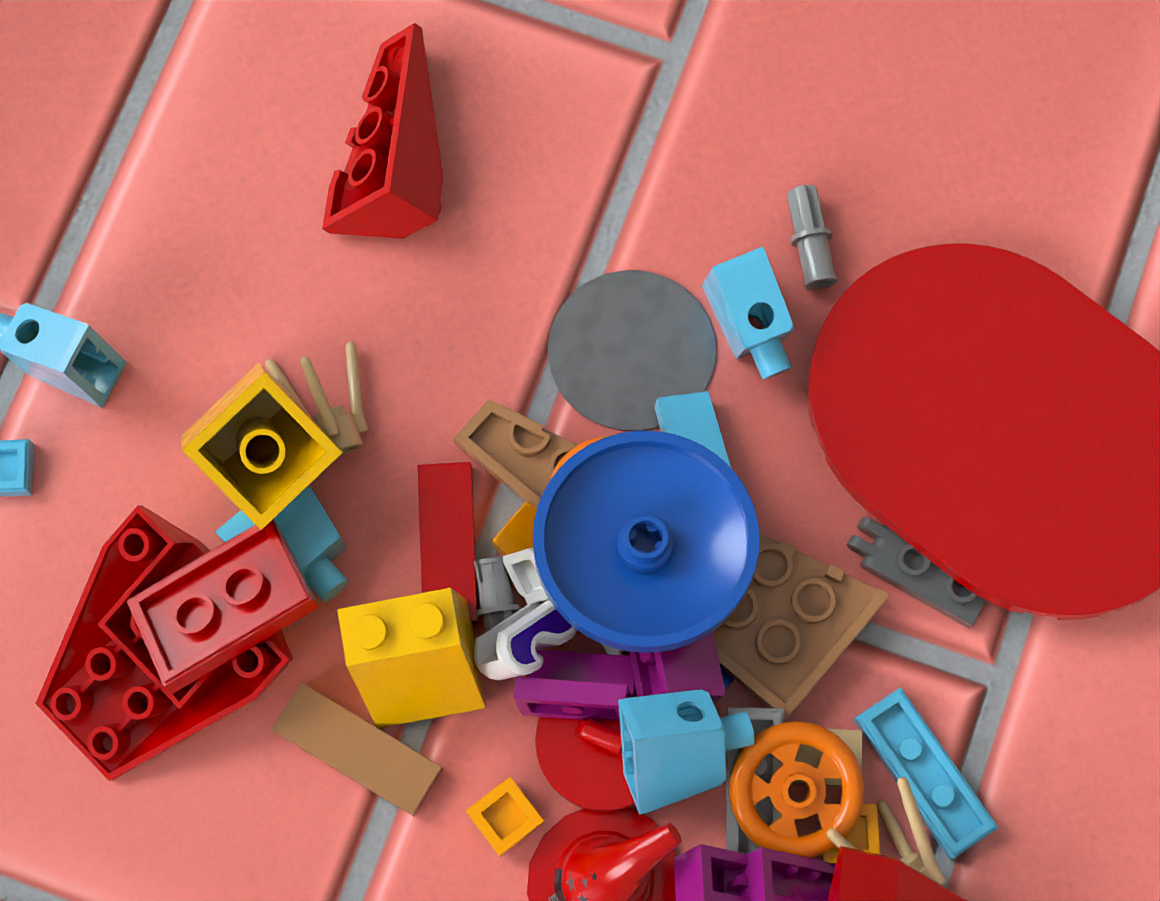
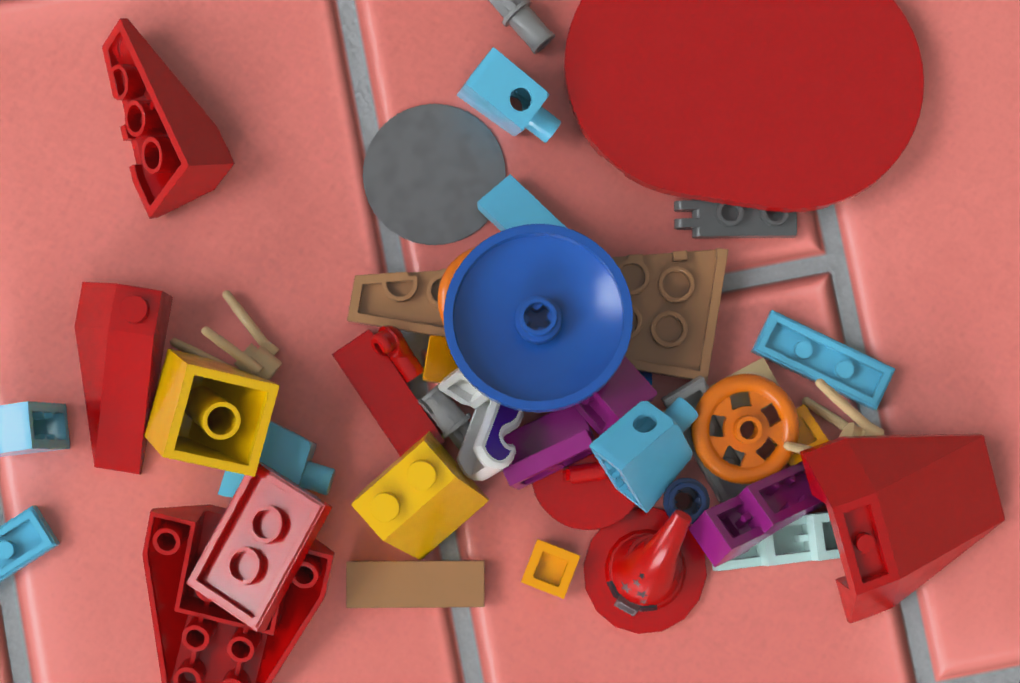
camera: 35 degrees left, 10 degrees up
none -> red wedge [74,282,173,475]
none -> red arm [371,325,424,383]
none -> dark blue cone [663,478,710,524]

